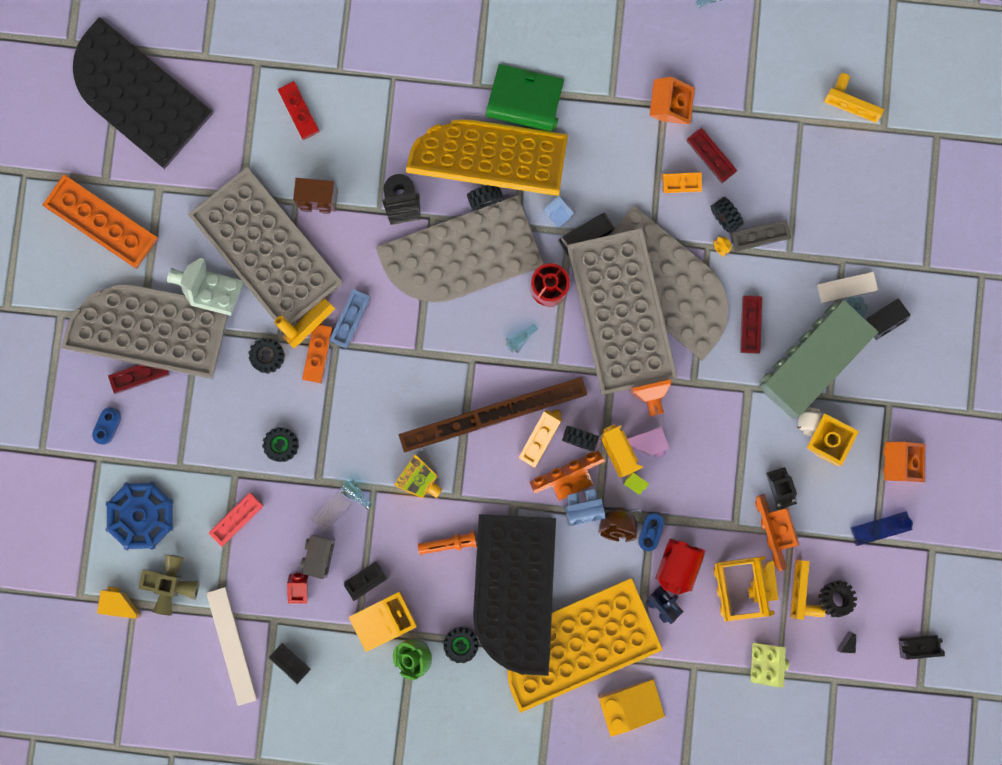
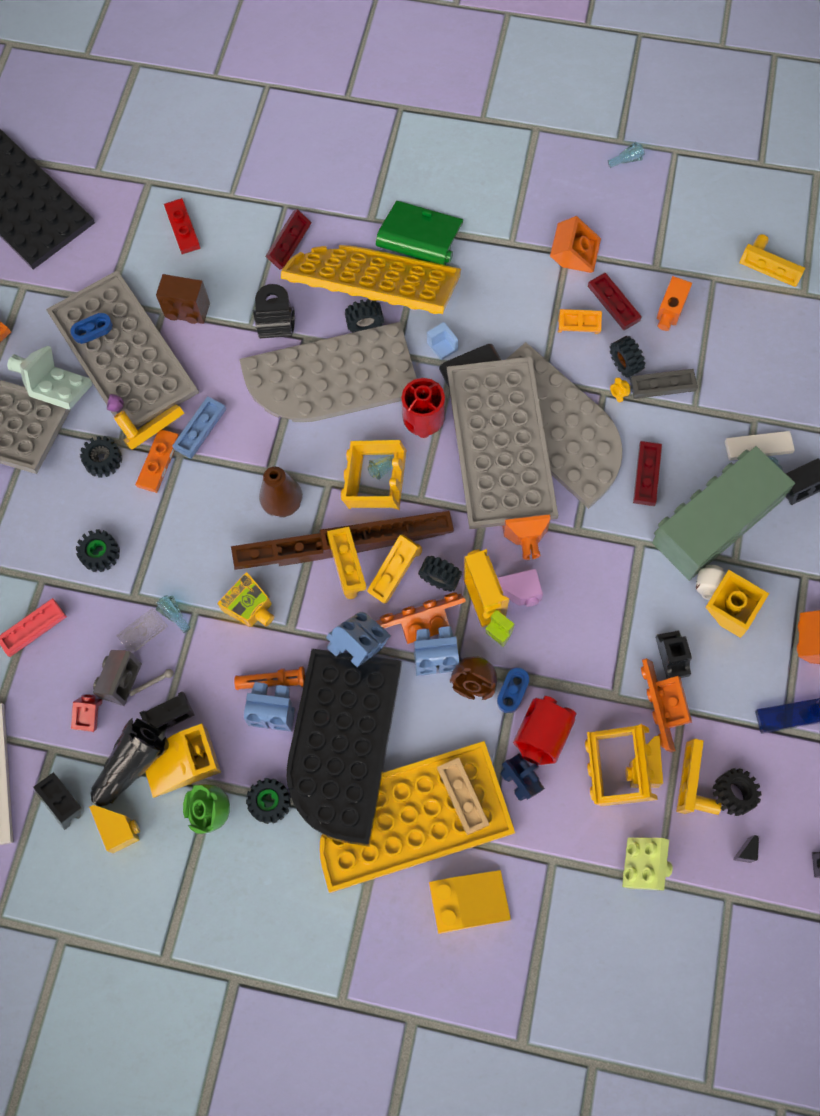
camera: 10 degrees right, 15 degrees down
none -> blue plate [70,313,113,344]
none -> yellow slope [89,805,140,853]
none -> black cone [90,718,169,807]
none -> medium lavender hinge [107,394,124,412]
none -> light grey hinge [129,669,174,696]
none -> medium blue hips [244,682,296,732]
none -> reddish brown cone [259,466,303,517]
none -> dark red plate [265,209,312,270]
none -> medium blue hips [326,612,391,667]
none -> yellow piece [327,527,366,599]
none -> yellow window [341,440,407,510]
none -> tan plate [437,758,489,835]
none -> orange torso [657,276,692,331]

